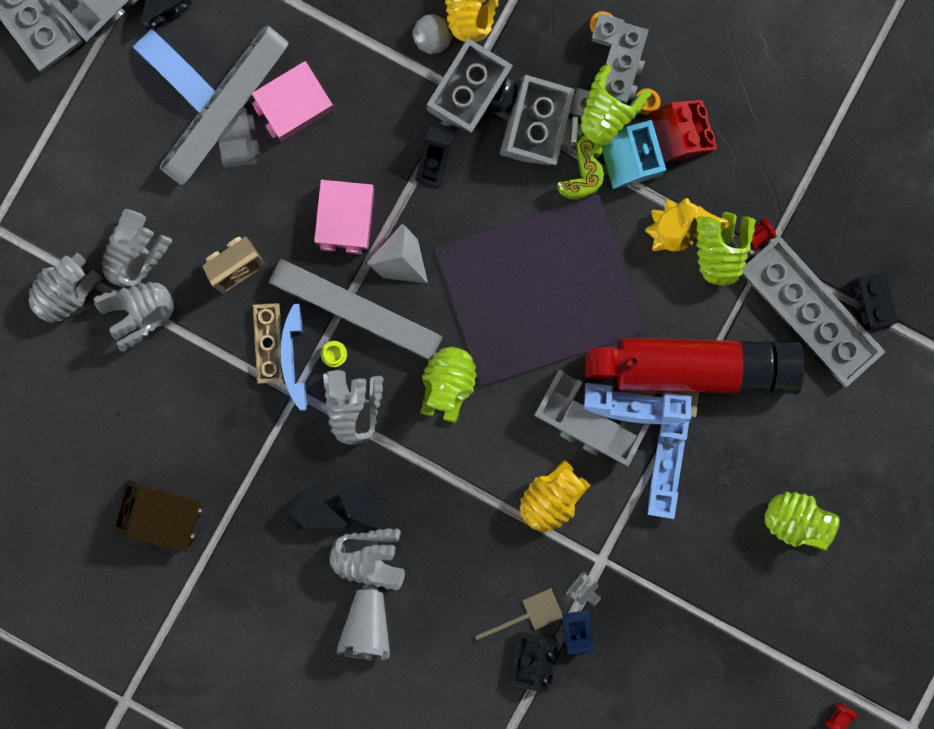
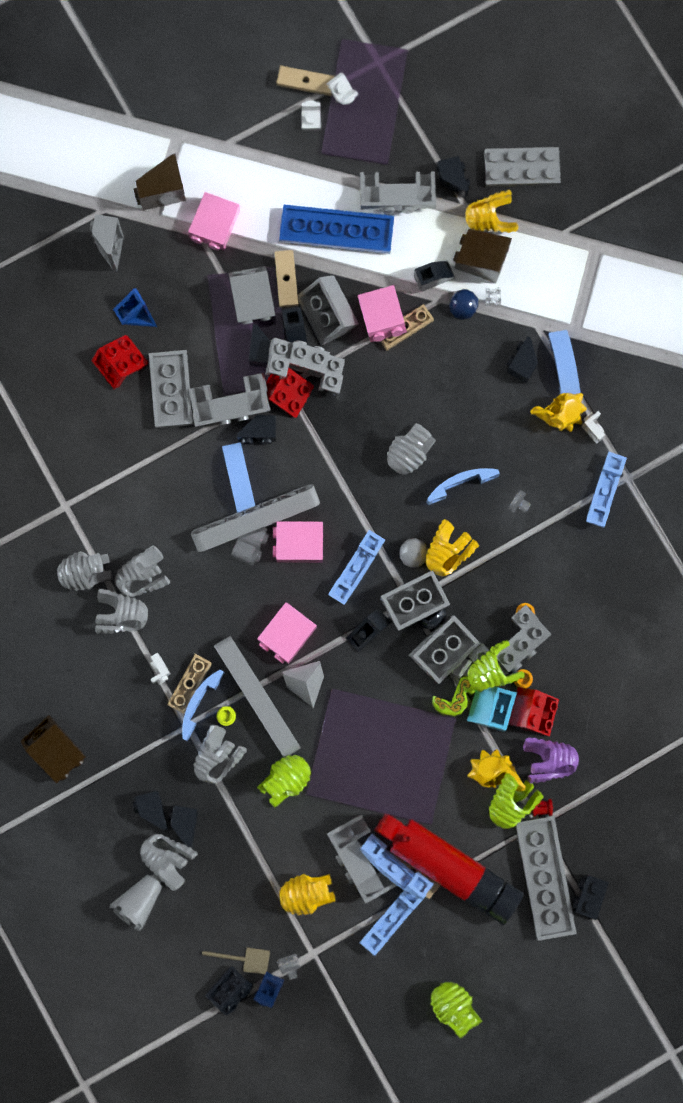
camera: 35 degrees right, 5 degrees down
tan slope [202,237,266,294] -> none
none -> white bracket [150,653,171,685]
none -> light blue slope [328,530,385,605]
none -> medium lavender hair [523,738,579,784]

